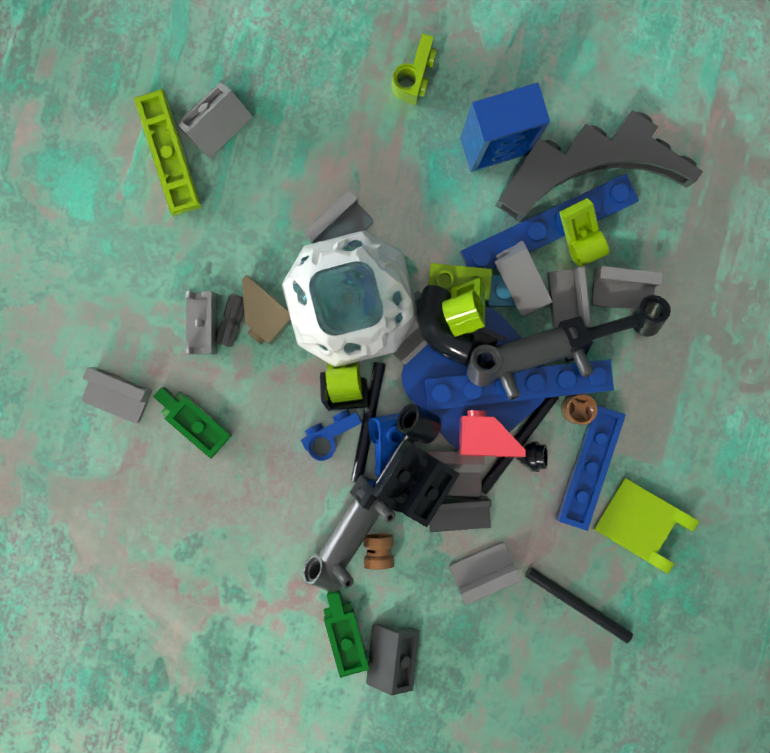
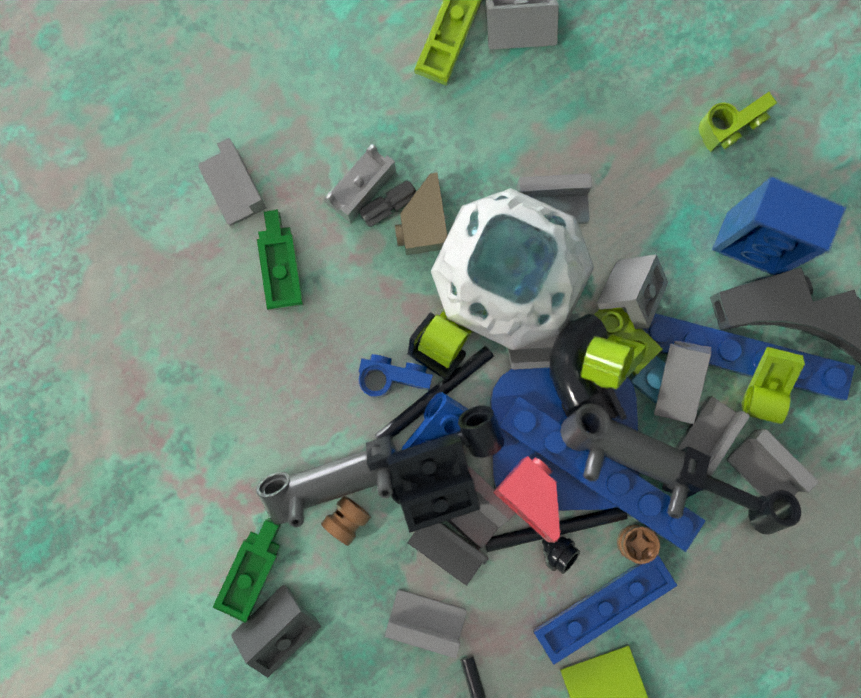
camera: 35 degrees right, 5 degrees down
none -> light grey panel [597,254,668,329]

